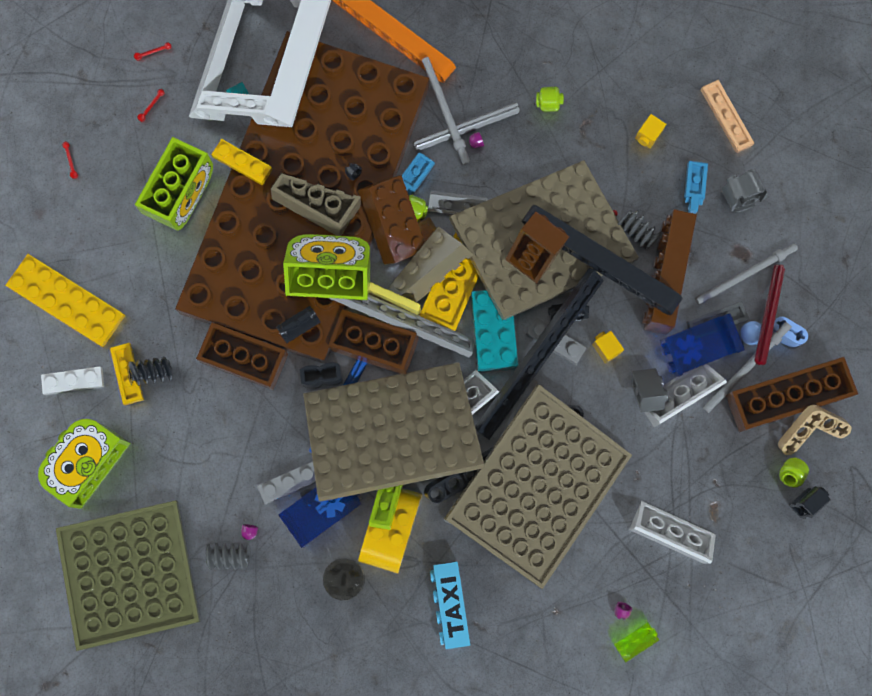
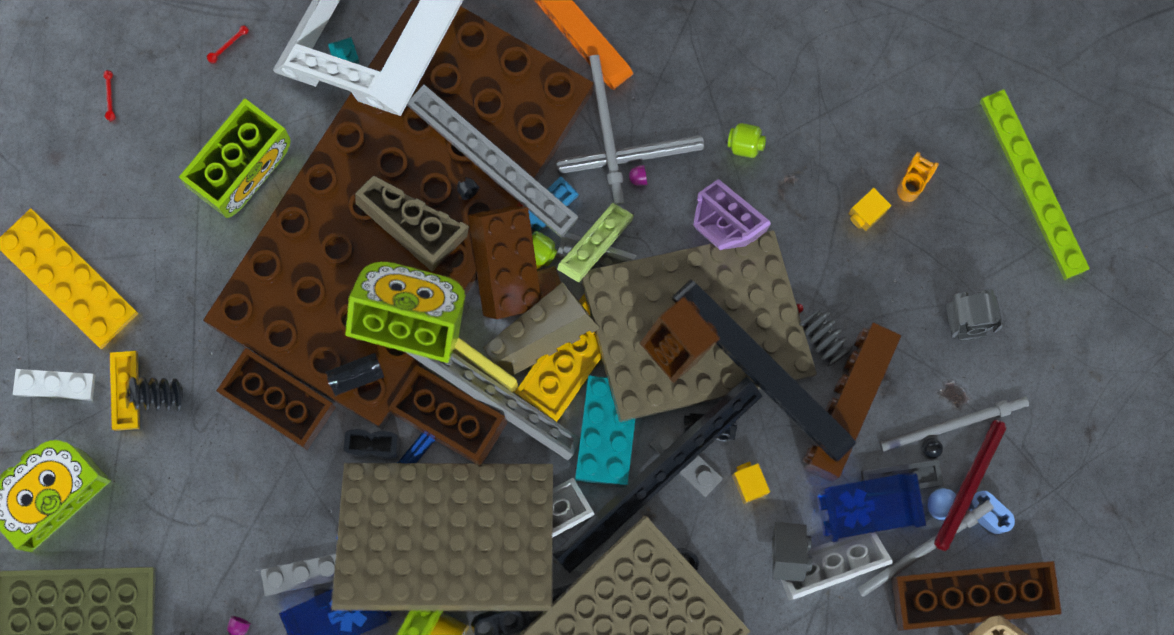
camera: 10 degrees right, 0 degrees up
yellow plate [211,139,273,185] -> none
dark azure hinge [684,161,708,214] -> none
light nougat tile [701,80,754,153] -> none
none -> light grey plate [407,85,578,238]
none -> yellowish green tile [557,203,634,282]
none -> lavender wedge [694,179,771,250]
none -> light orange piece [897,151,939,202]
none -> black hinge [921,438,943,460]
none -> lime plate [980,89,1090,280]

